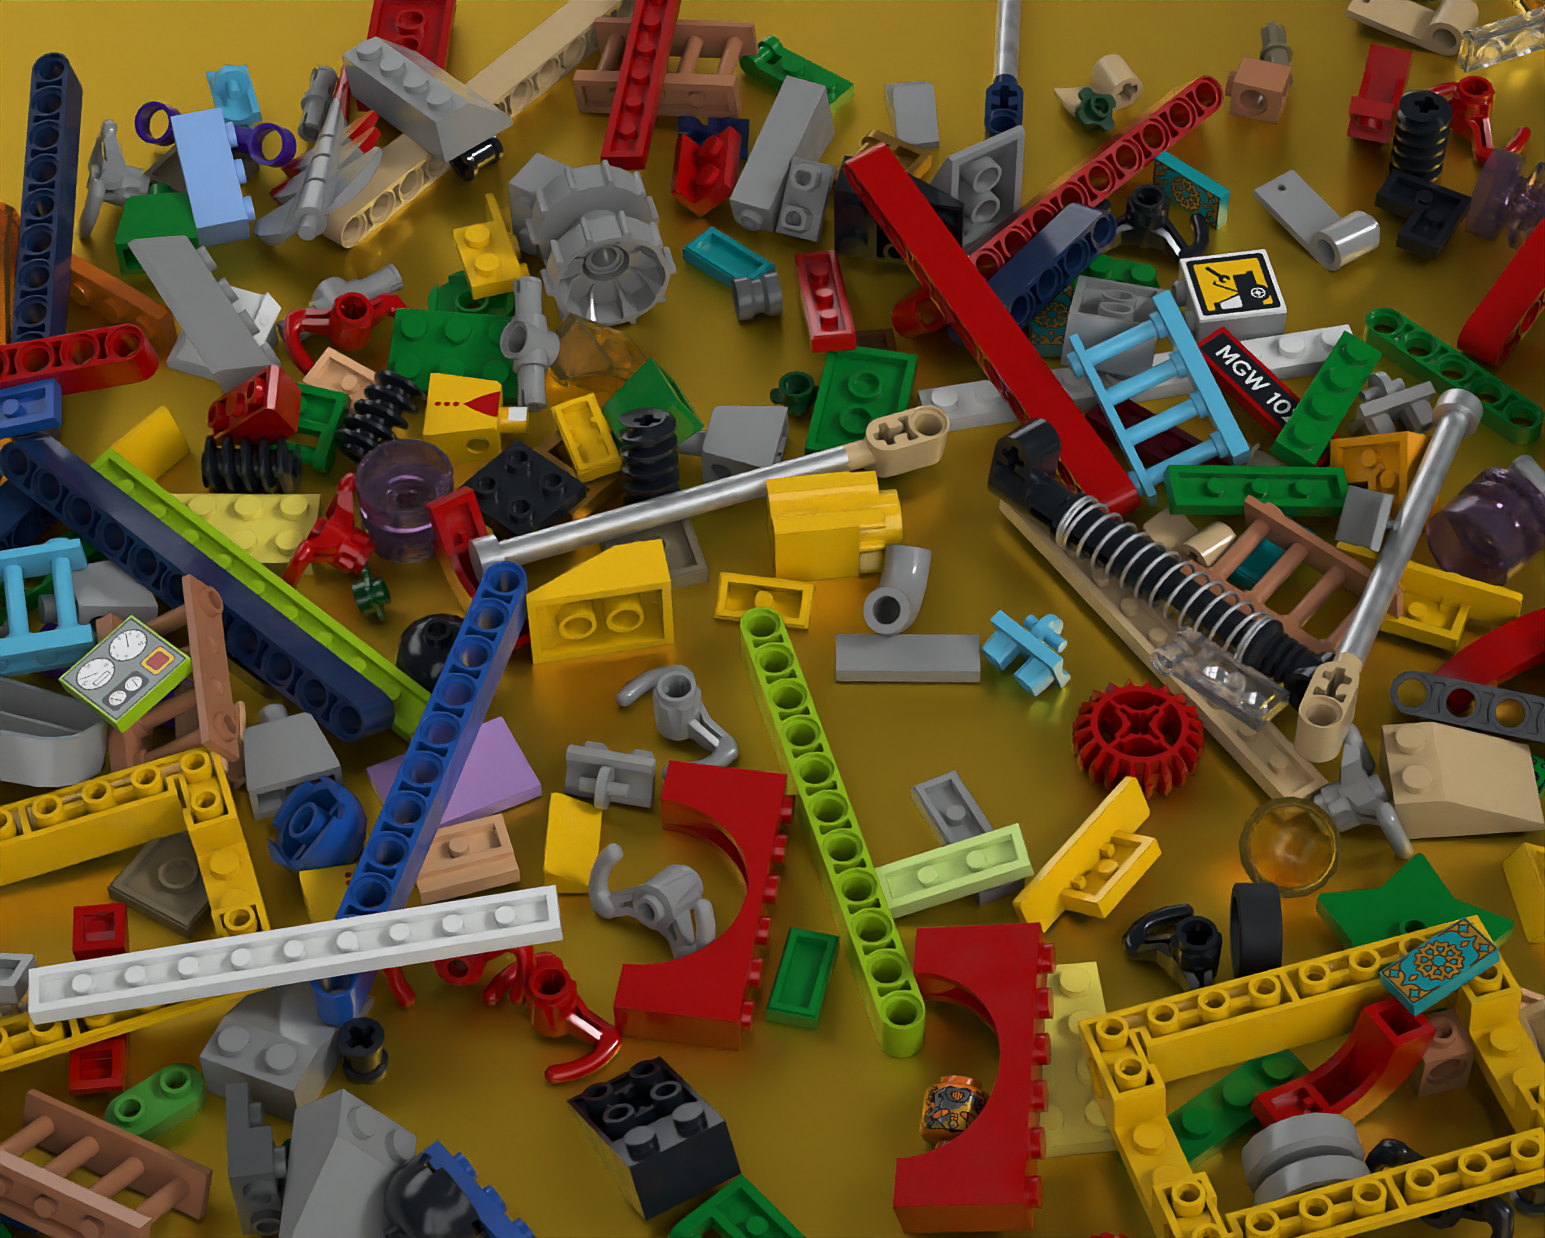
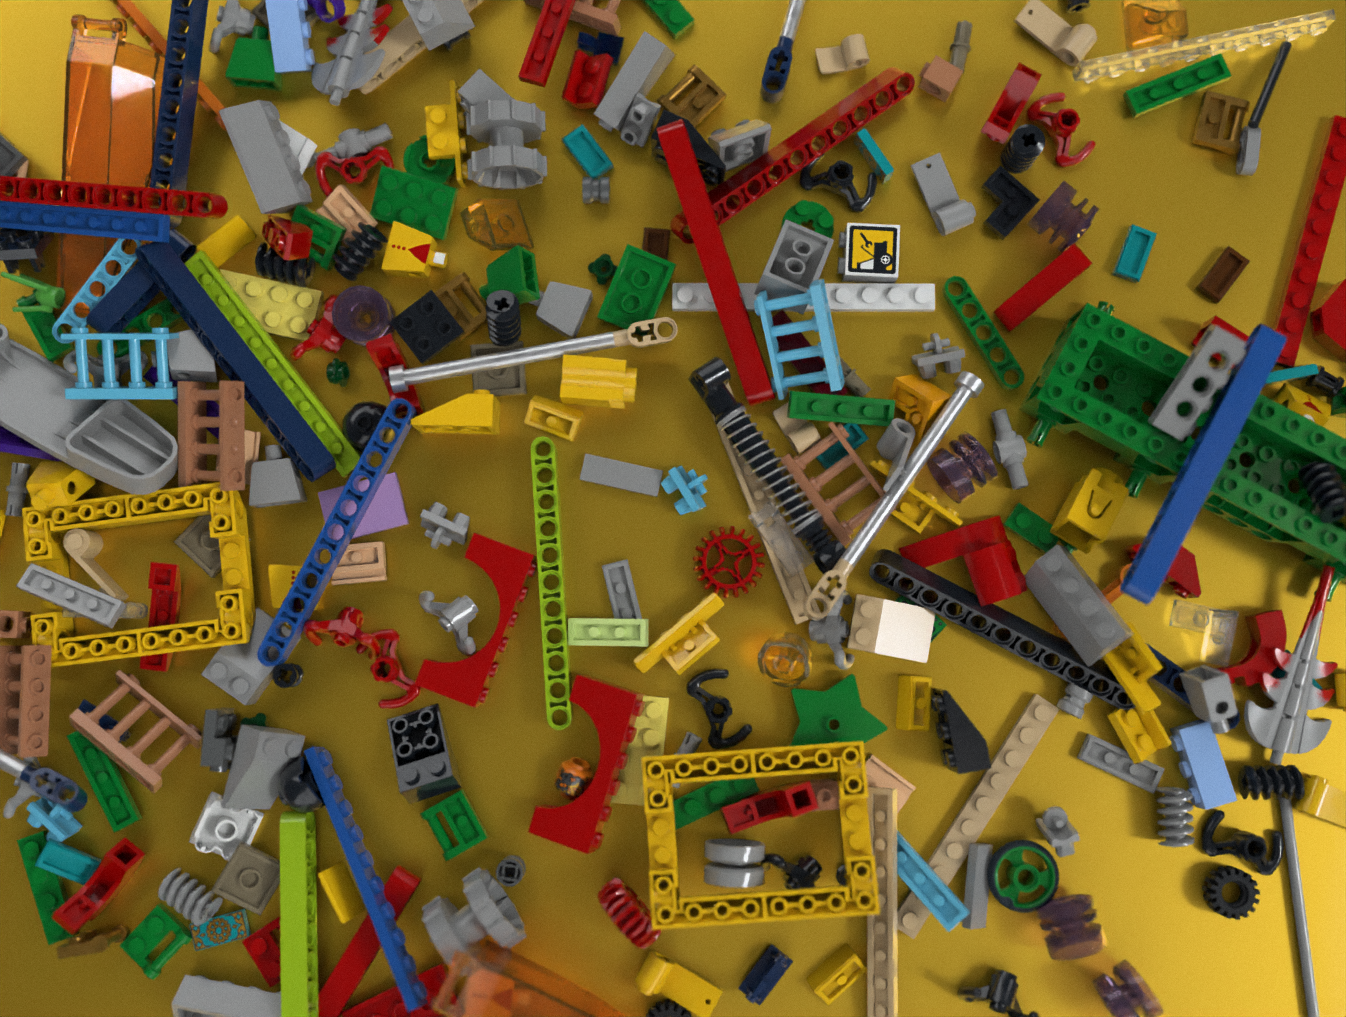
camera: 15 degrees right, 35 degrees up
white plate [28,885,563,1025] -> none
tile [58,615,193,734] -> none
bright green plate [105,1063,207,1142] -> none
blue cylinder [268,775,367,876] -> none
light grey pin [500,276,560,412] -> none
yellow slope [543,792,602,893] -> none
yellow plate [550,393,622,483] -> none
light grey piece [616,664,738,779] -> none
green tile [766,927,840,1030] -> none
red tile [794,250,856,353] -> none
light grey cylinder [863,544,932,635] -> none
light grey slope [885,81,939,149] -> none
dark blue beam [948,202,1117,348] -> none
tile [1029,285,1074,357] -> none
dark green plate [1075,87,1116,132] -> none
tile [1197,326,1341,467] -> none
black tyre [1230,883,1283,979] -> none
green plate [1268,330,1383,467] -> none
tile [1379,917,1500,1017] -> none

